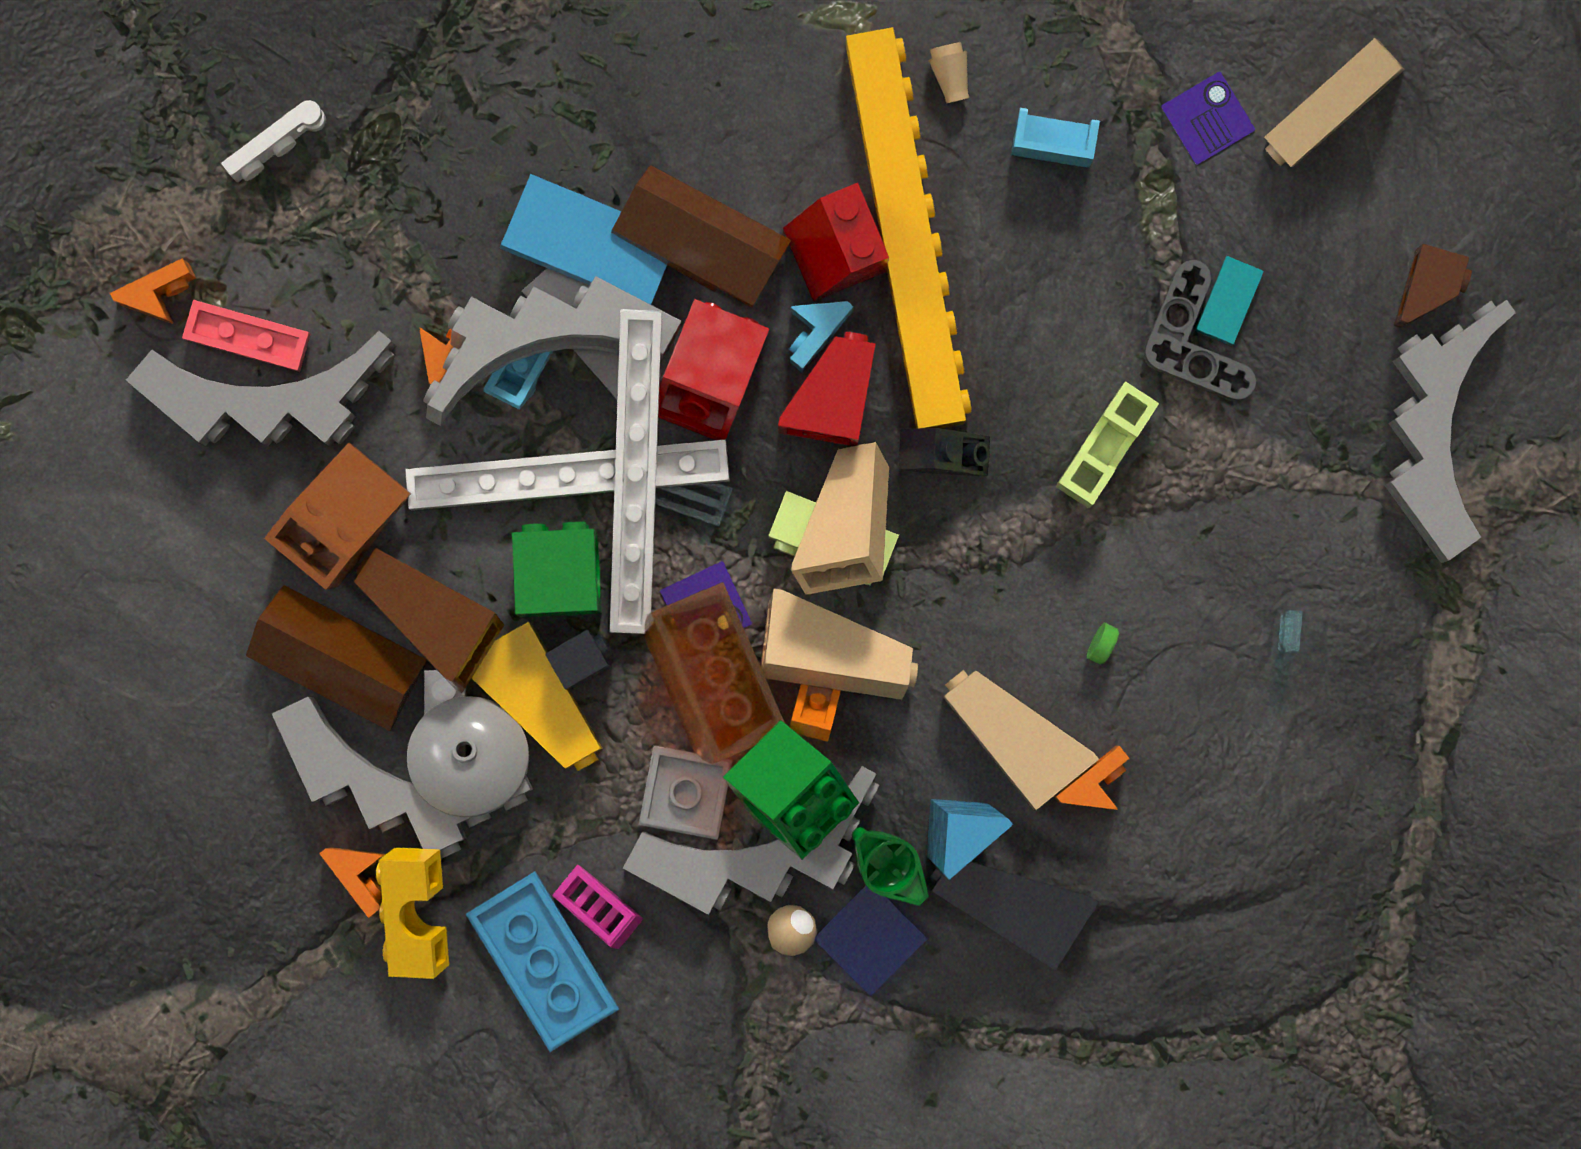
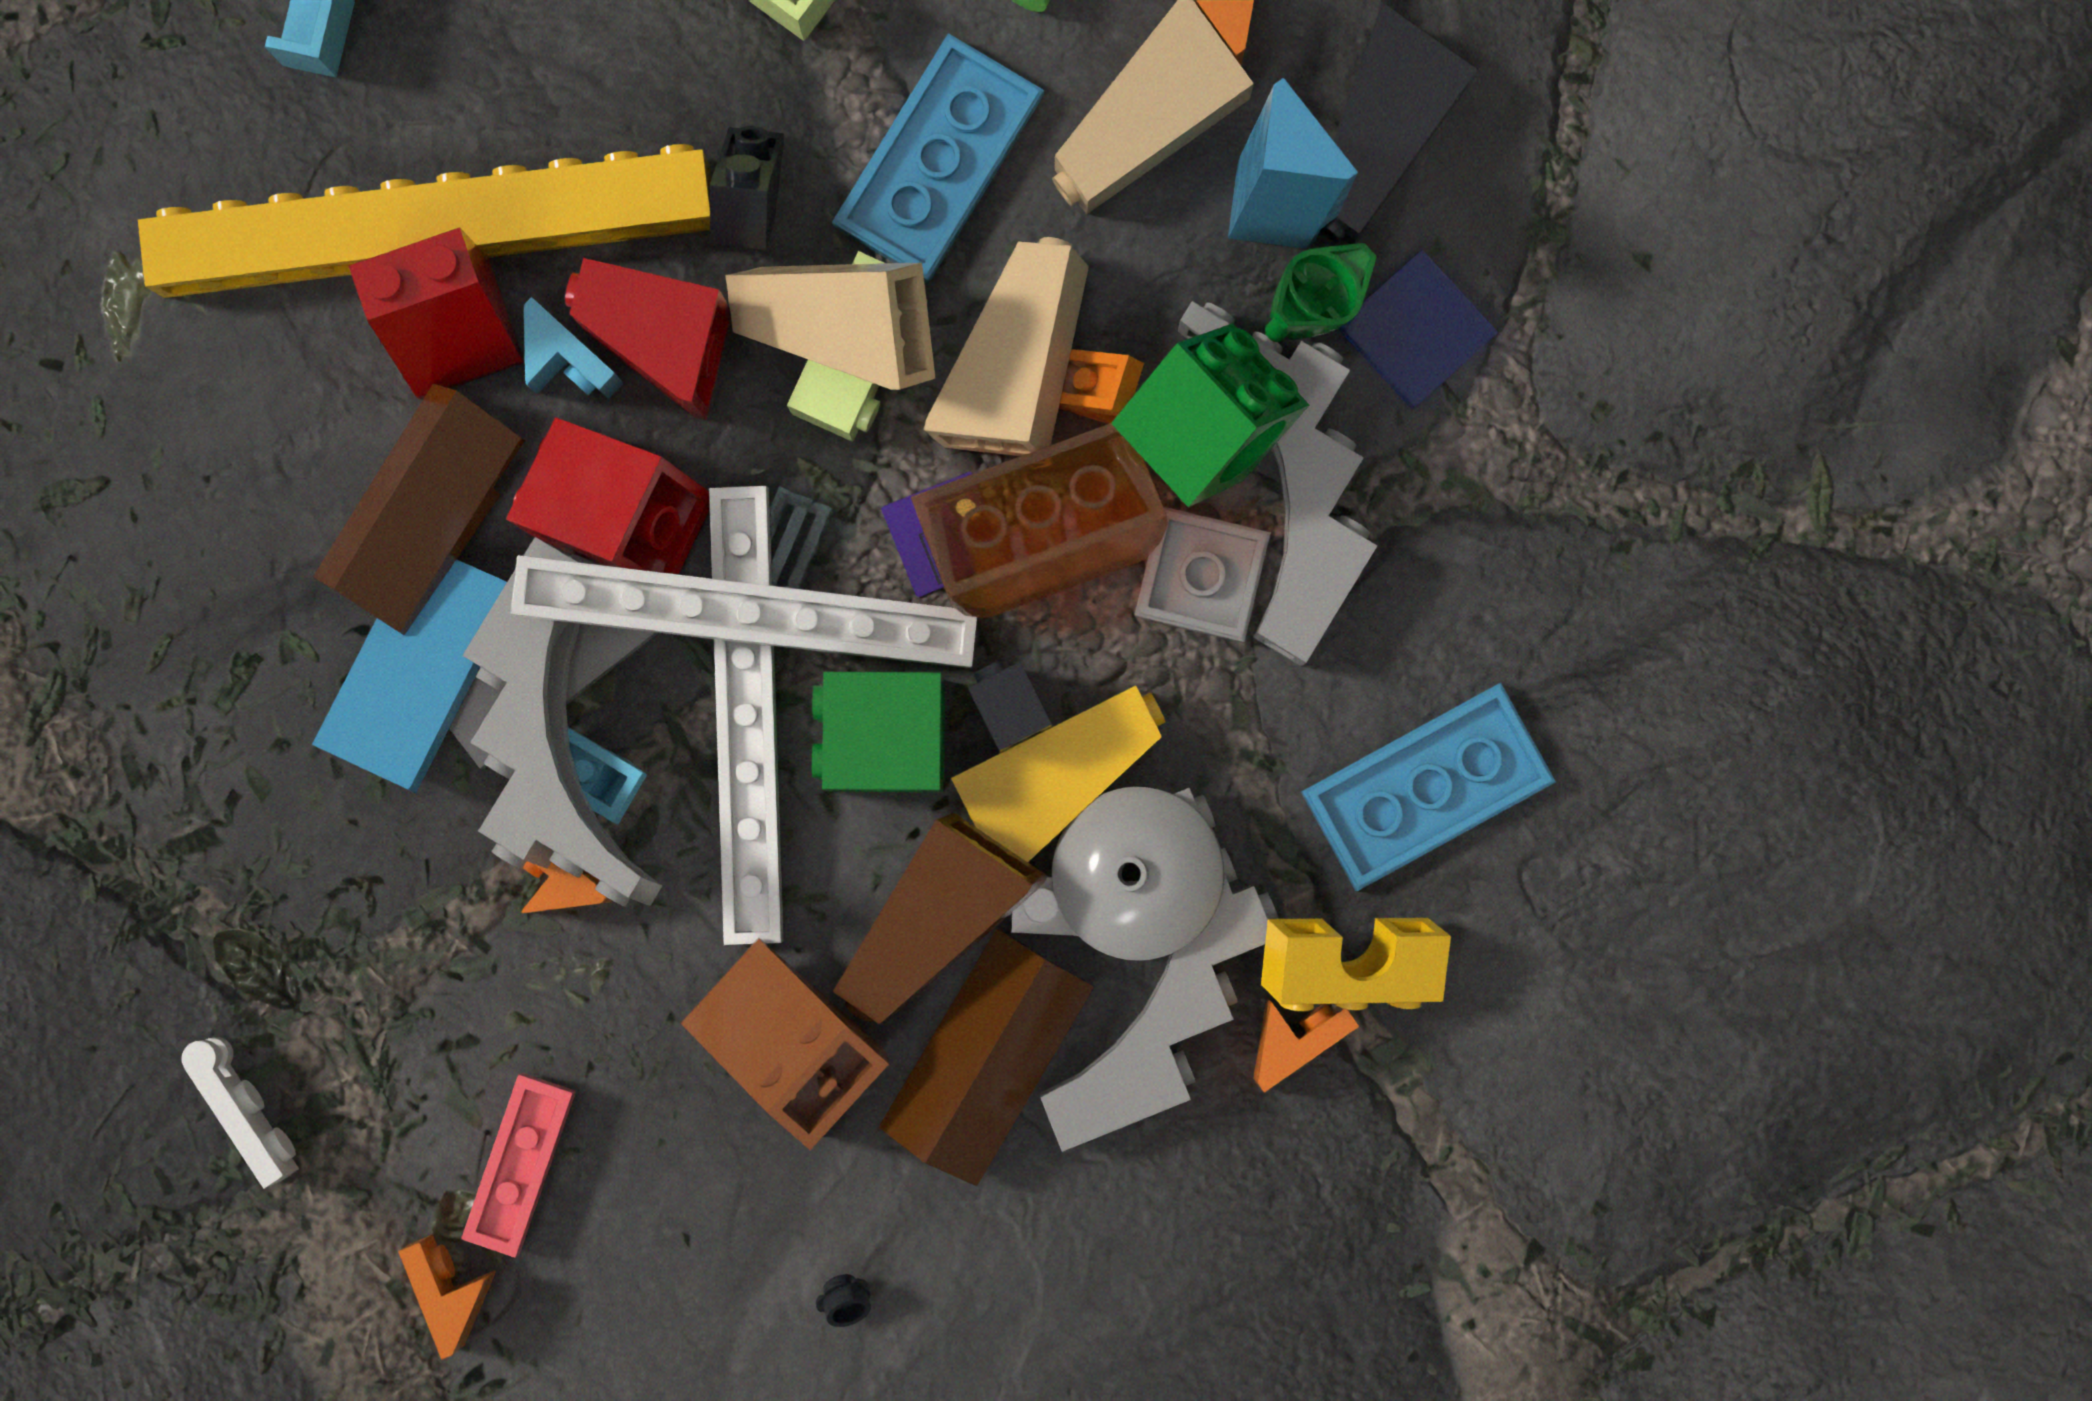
camera: 90 degrees left, 0 degrees up
light grey arch [126,331,396,447] -> none
dark pink slope [552,864,643,949] -> none
tan piece [768,905,817,956] -> none
tan cone [928,42,969,103] -> none
none -> black plate [816,1274,871,1327]
none -> dark azure tile [832,33,1044,284]

